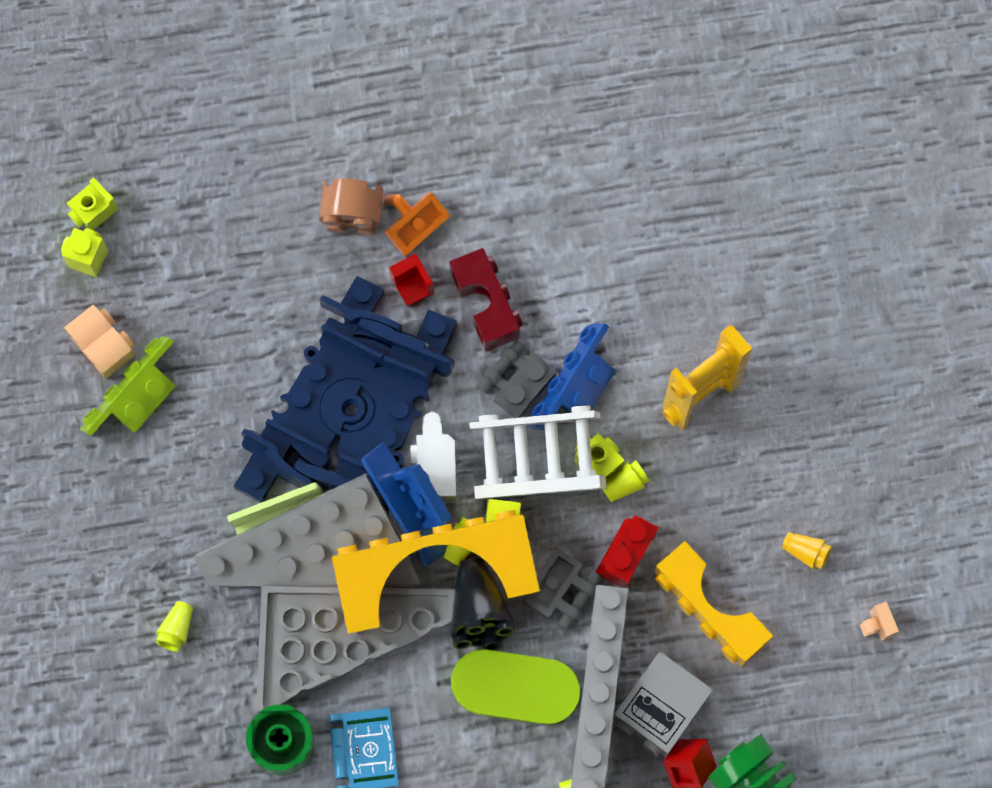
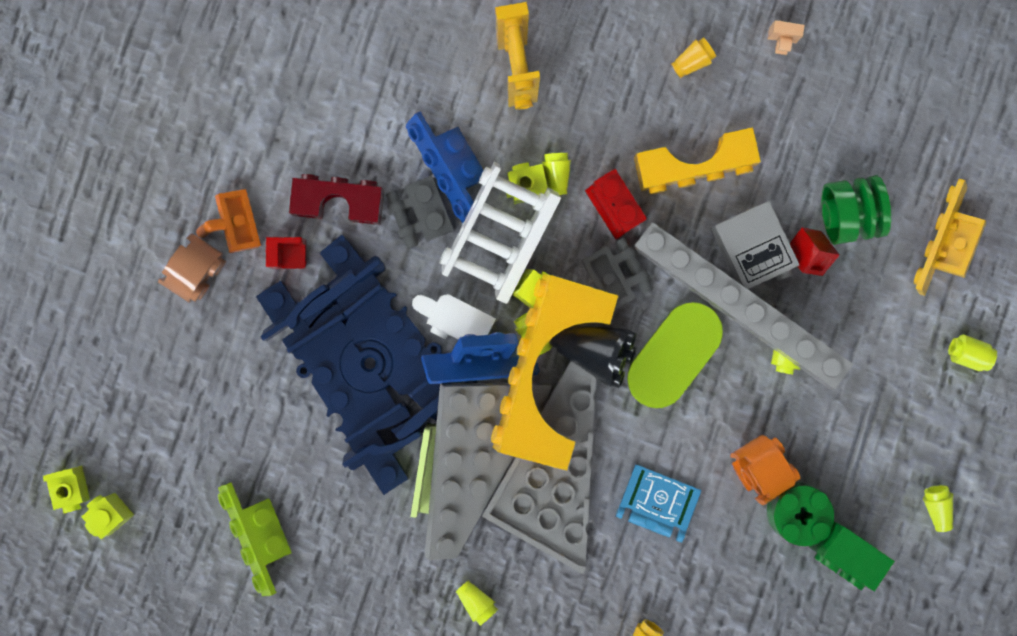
camera: 60 degrees left, 15 degrees up
light nougat brick [64,305,135,379] -> none
green brick [246,704,315,776] -> none

